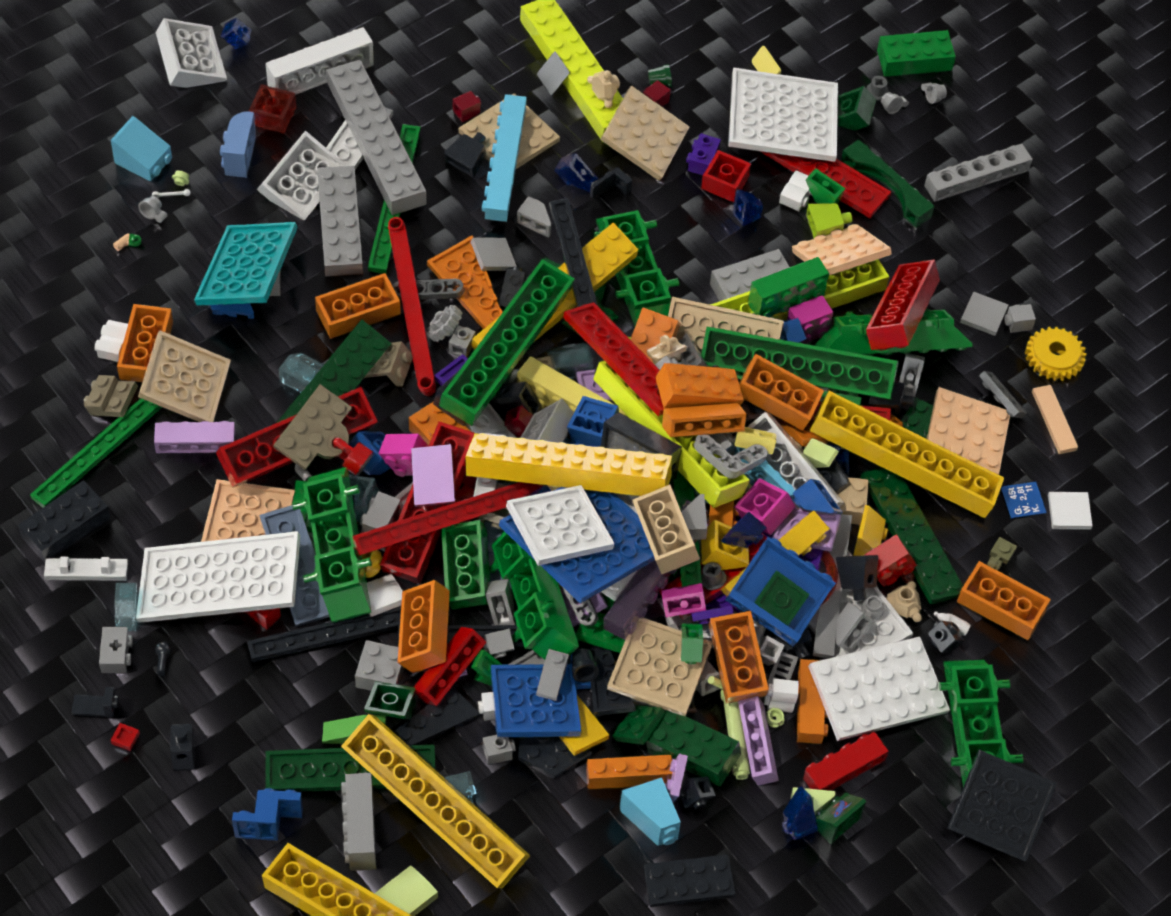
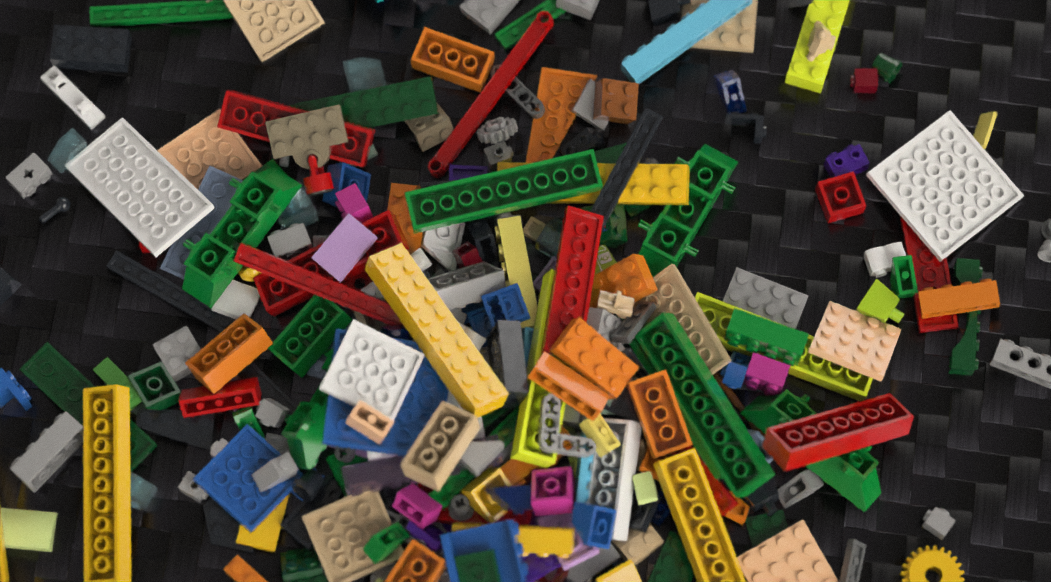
camera: 50 degrees right, 15 degrees up
lavender brick [154,421,236,453] -> none
light grey slope [486,579,516,625] -> none
light grey slope [517,197,551,238] -> none
tan plate [600,86,689,180] -> none
clear blue slope [733,190,763,226] -> none
dark green slope [837,86,876,130] -> none
light grey tile [960,292,1008,336] -> none
none -> light nougat brick [346,400,394,445]
none -> dark orange brick [593,78,638,124]
none -> orange brick [918,279,1000,319]

